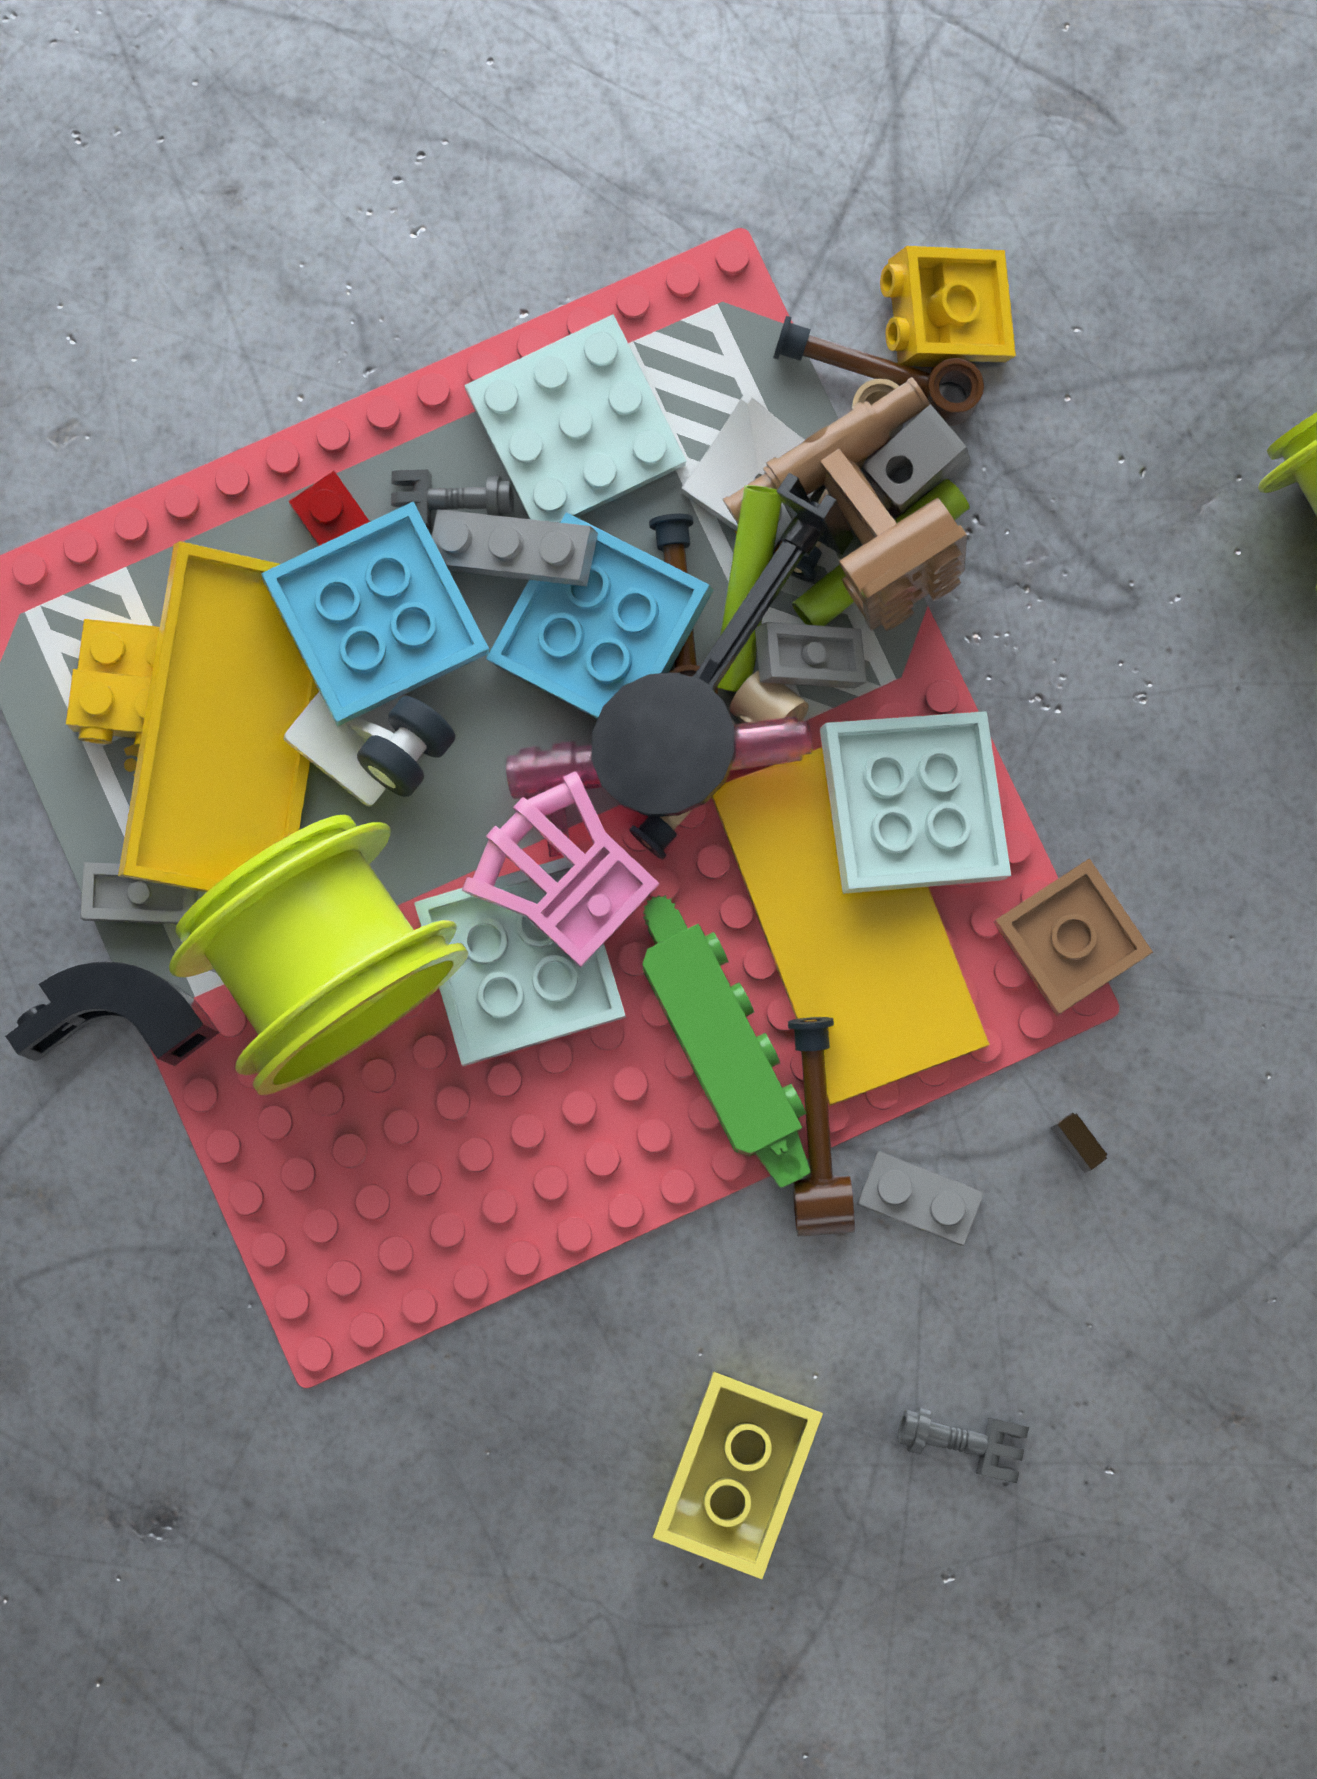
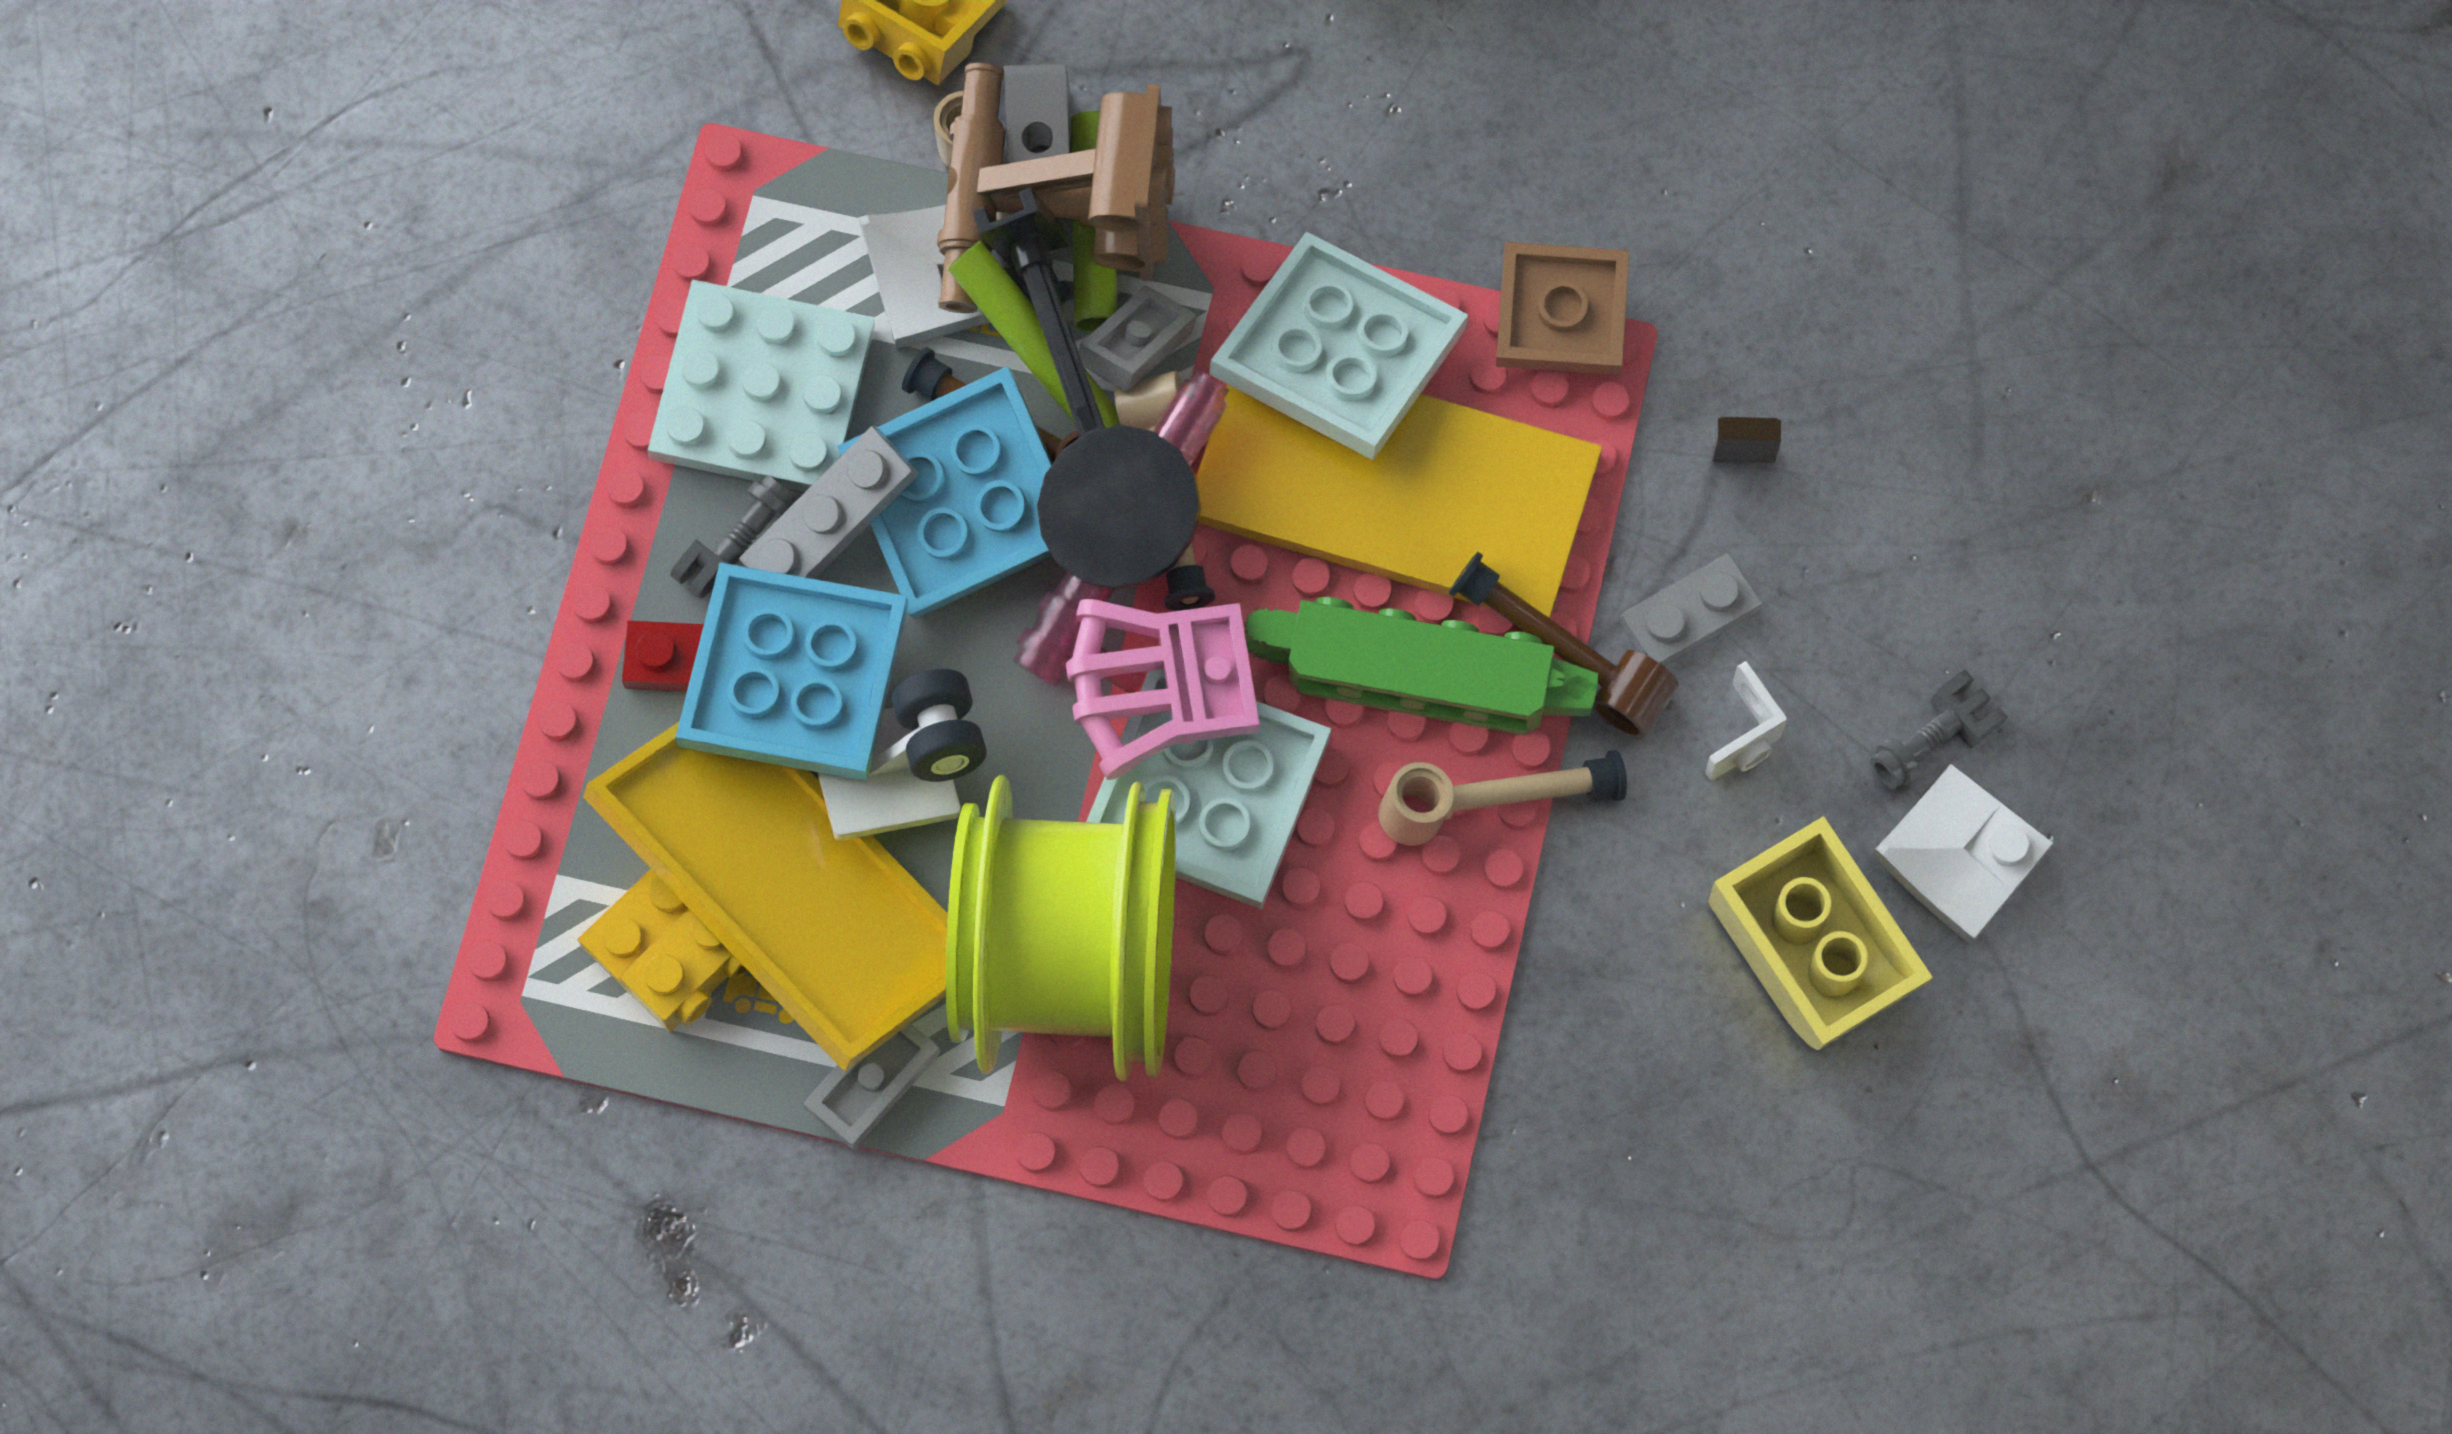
camera: 50 degrees left, 10 degrees down
black arch [5,961,220,1066] -> none
reddish brown piece [773,316,984,426] -> none
none -> tan piece [1378,750,1627,846]
none -> white bracket [1705,661,1787,781]
none -> white plate [1873,764,2053,945]

